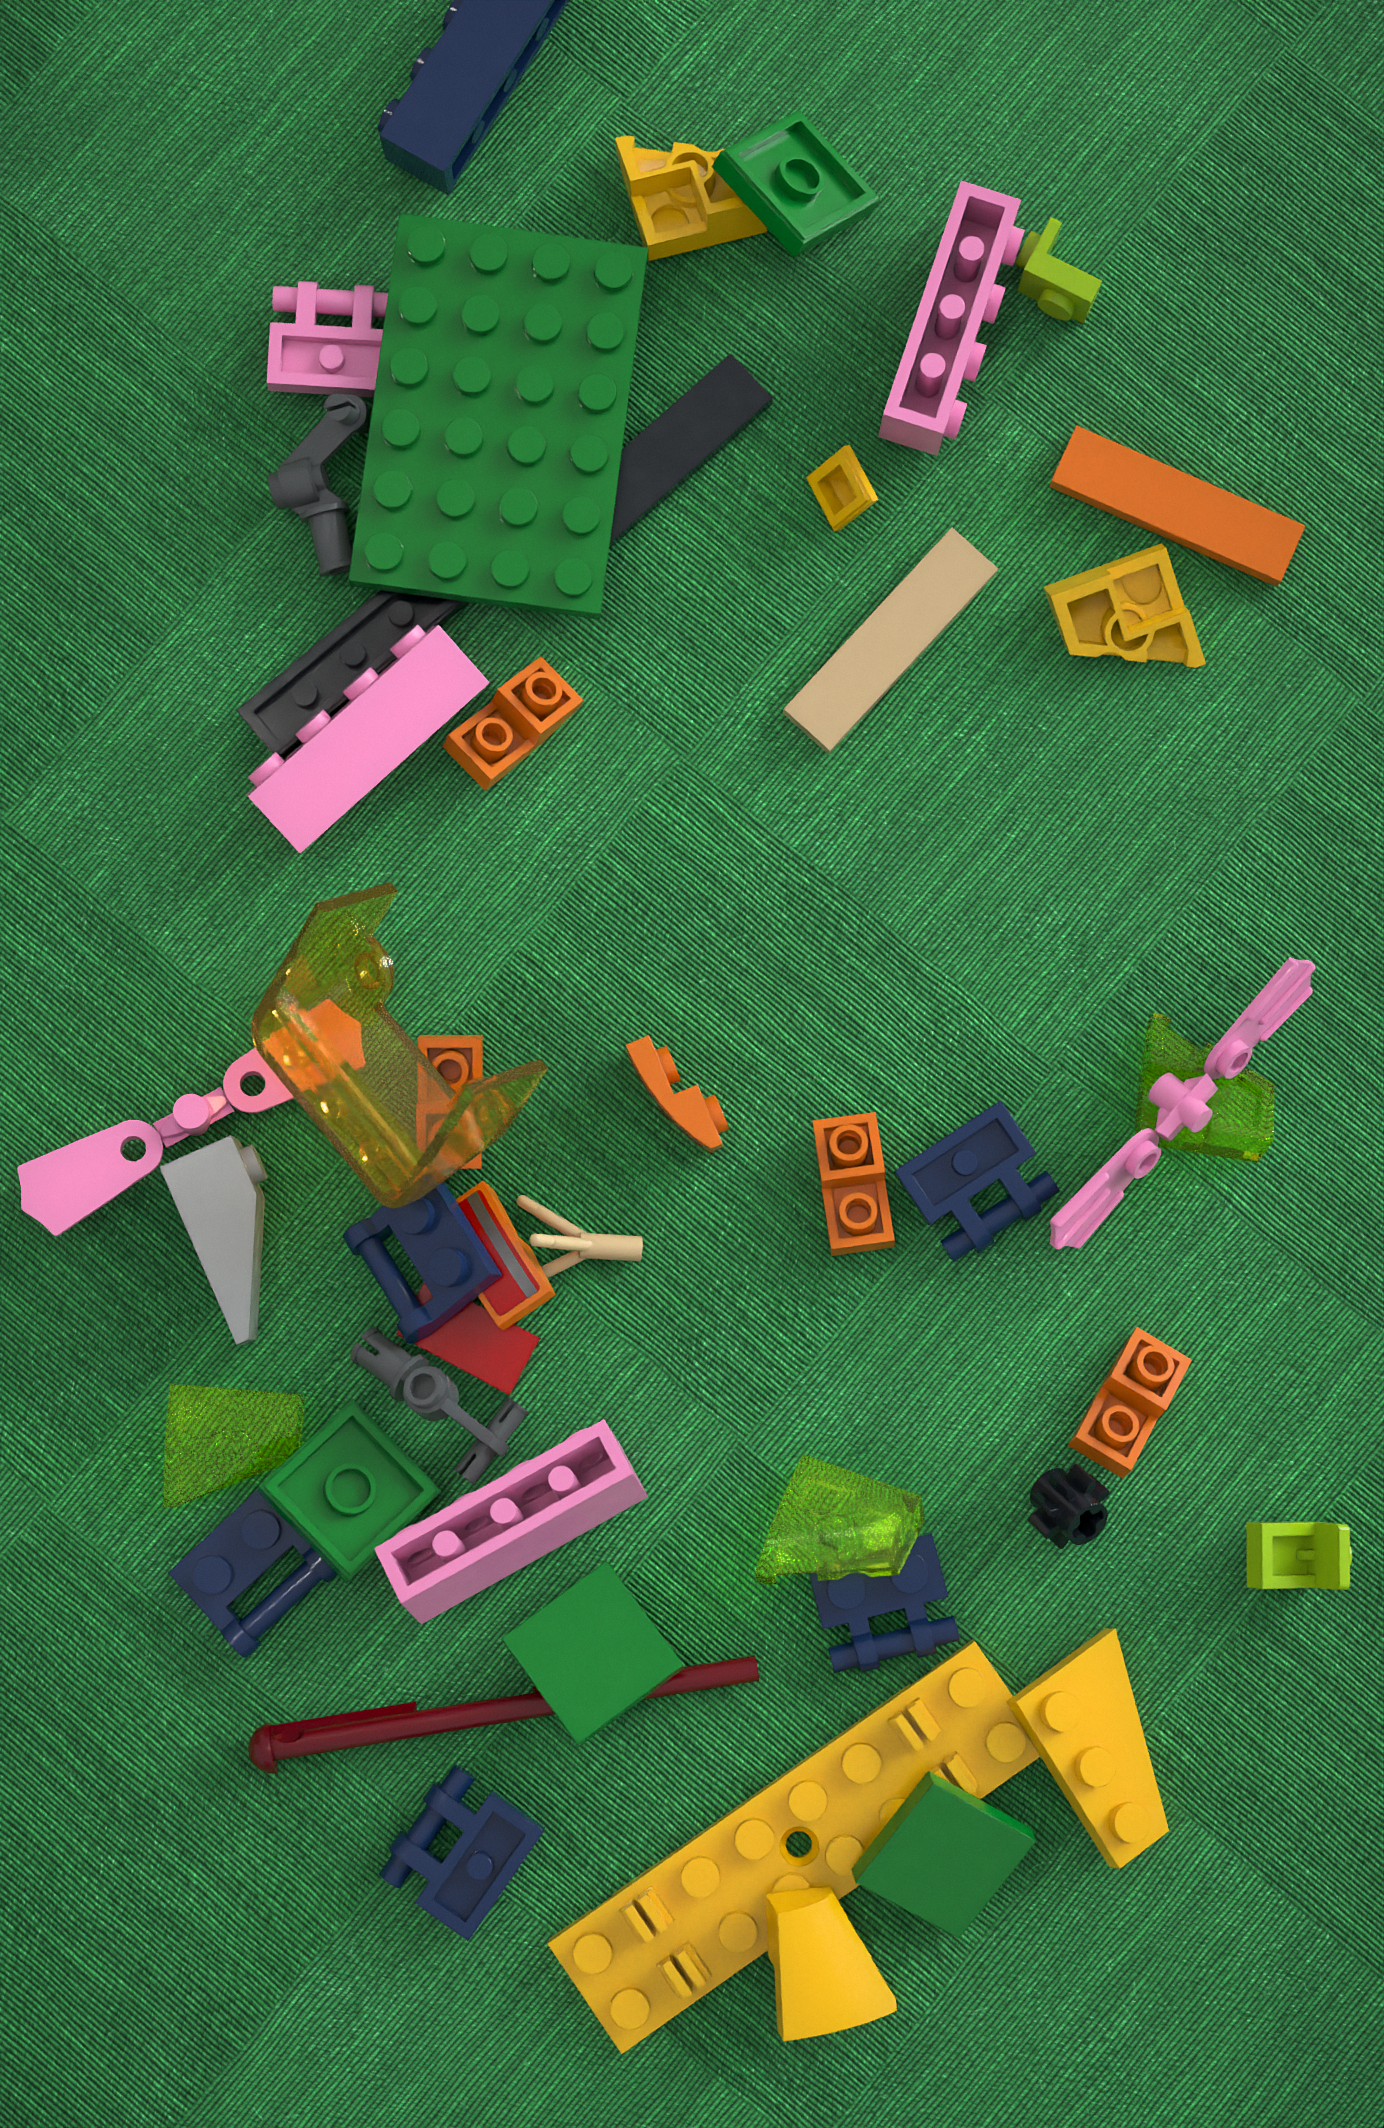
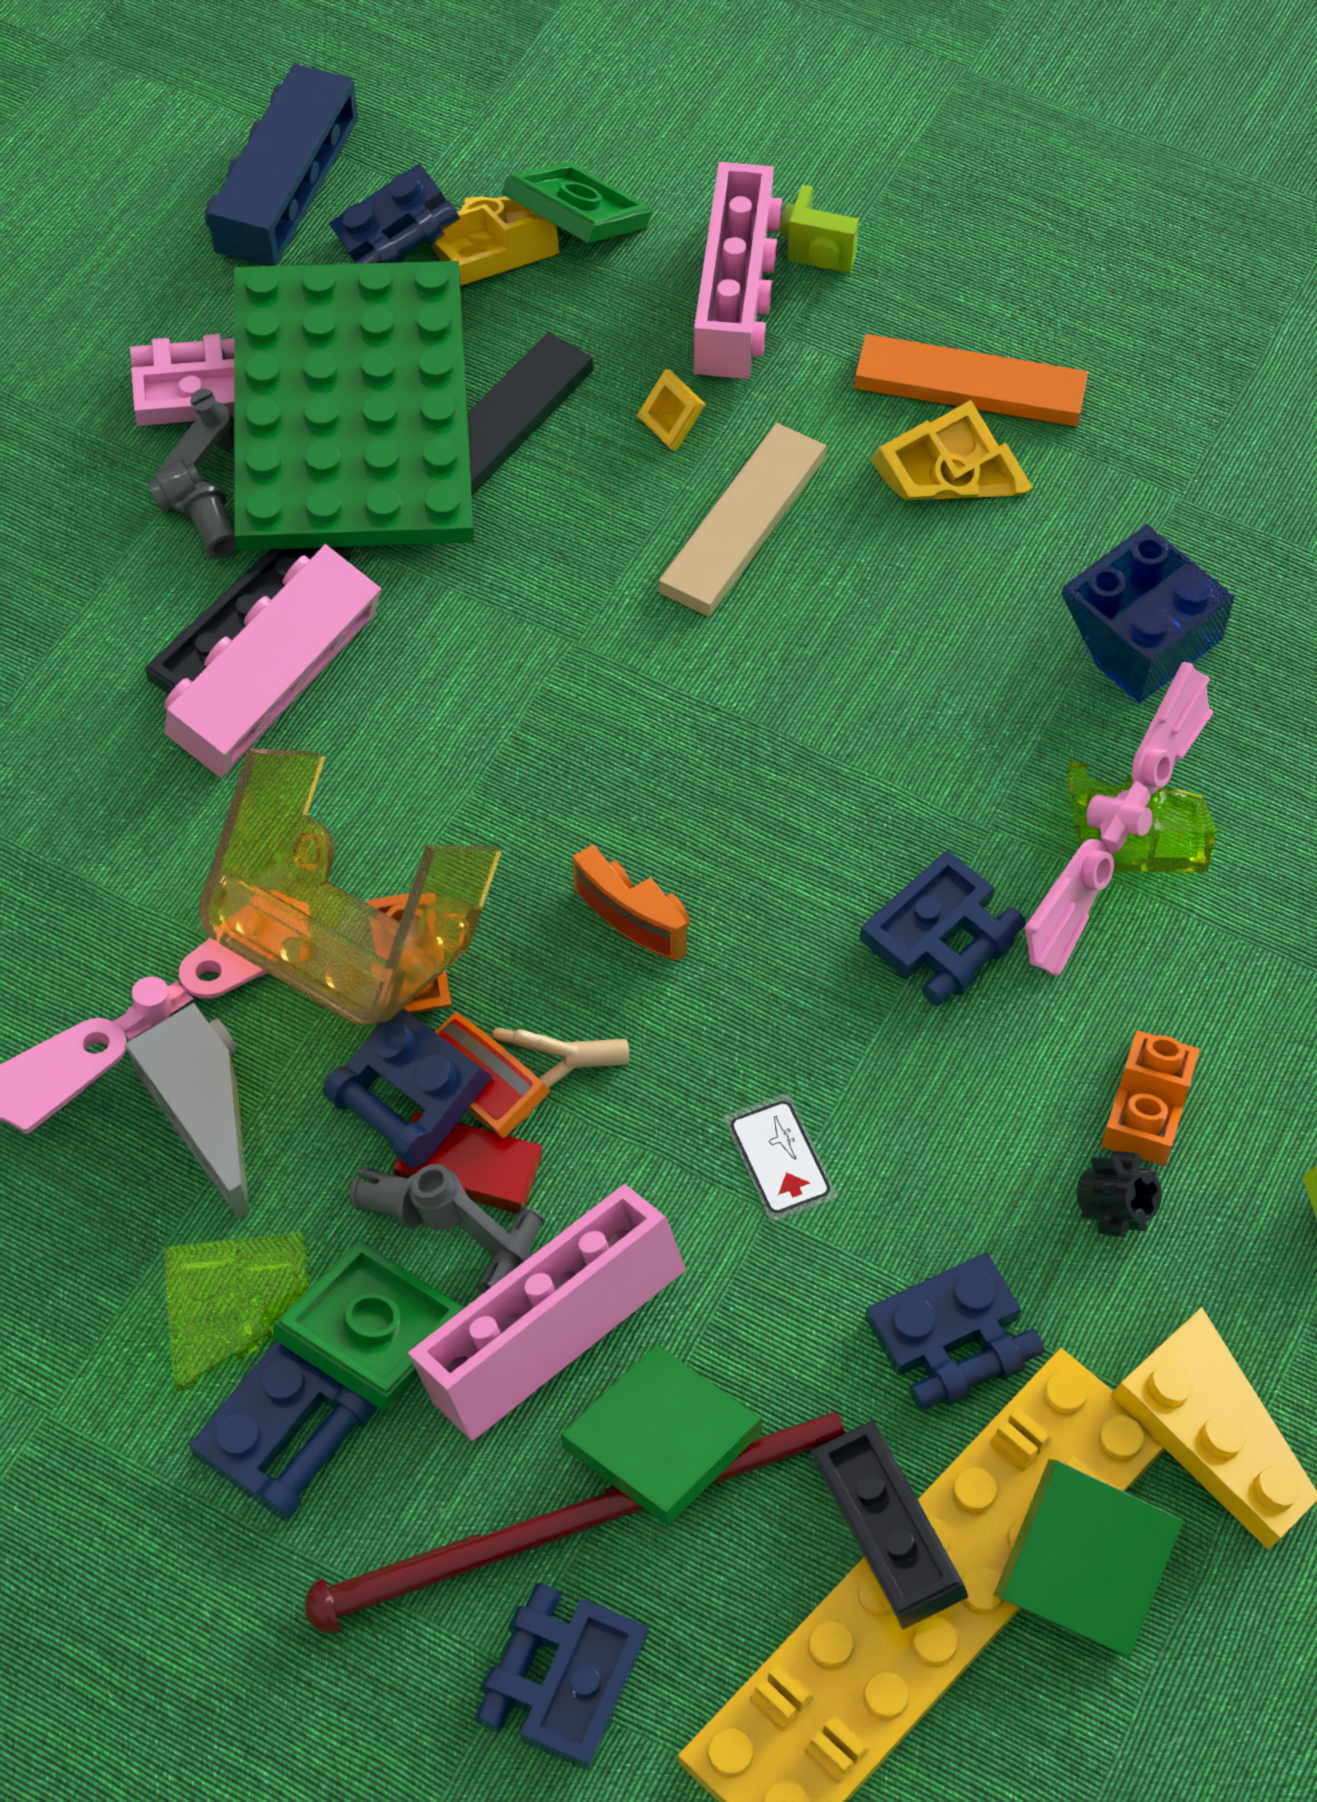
camera: 10 degrees left, 25 degrees down
orange slope [442,656,584,791] -> none
clear neon green slope [755,1454,925,1585] -> none
yellow slope [765,1886,897,2042] -> none
orange slope [813,1112,895,1256] -> none
none -> dark blue plate [329,163,460,264]
none -> white sticker [722,1092,839,1223]
none -> black tile [810,1420,969,1630]
none -> slope [1061,523,1235,703]

